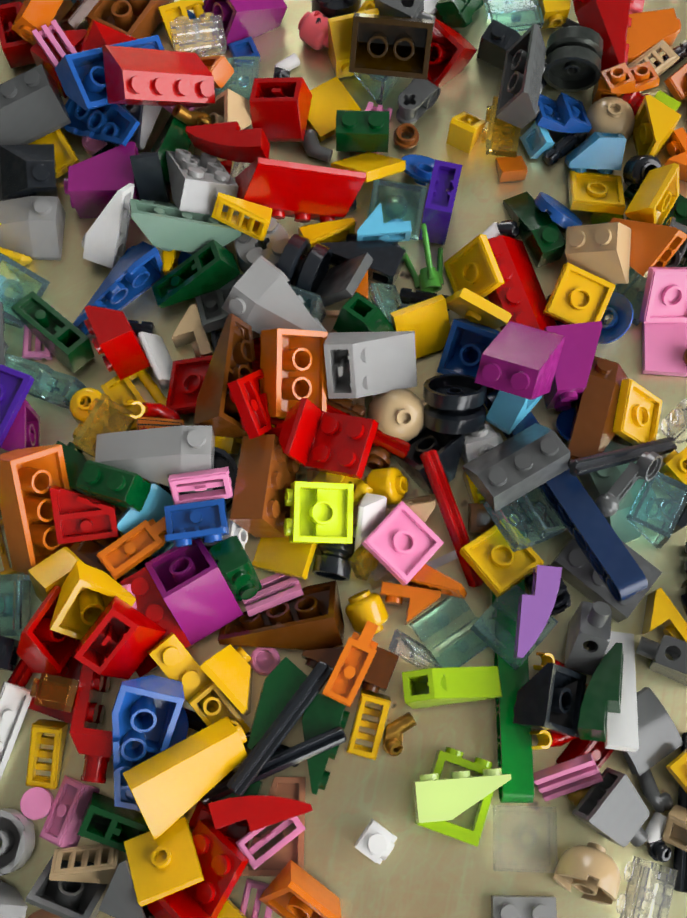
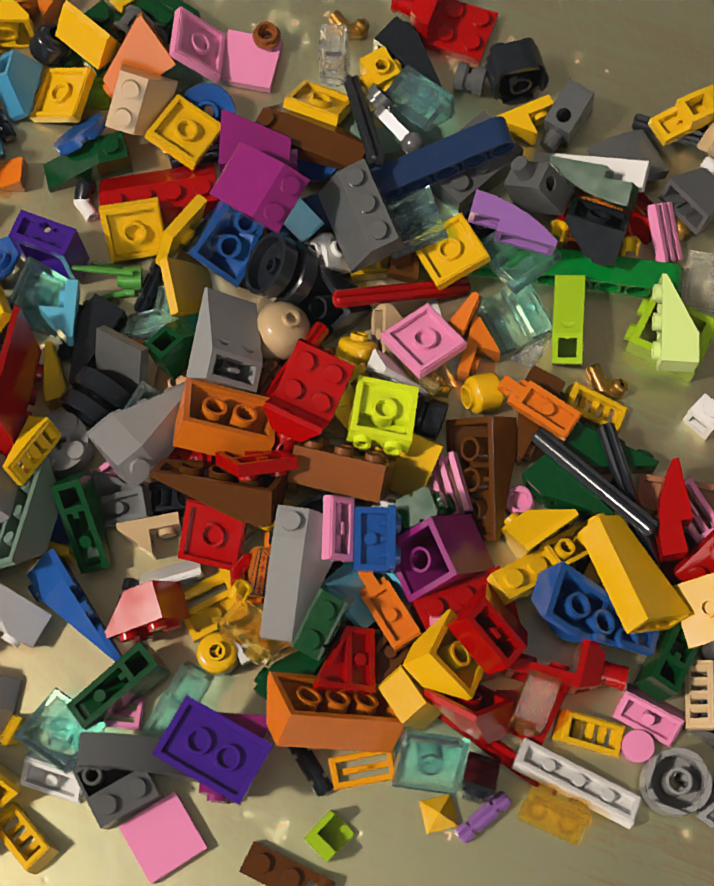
camera: 75 degrees left, 0 degrees up
dark grey arm [636,769,673,813] -> none

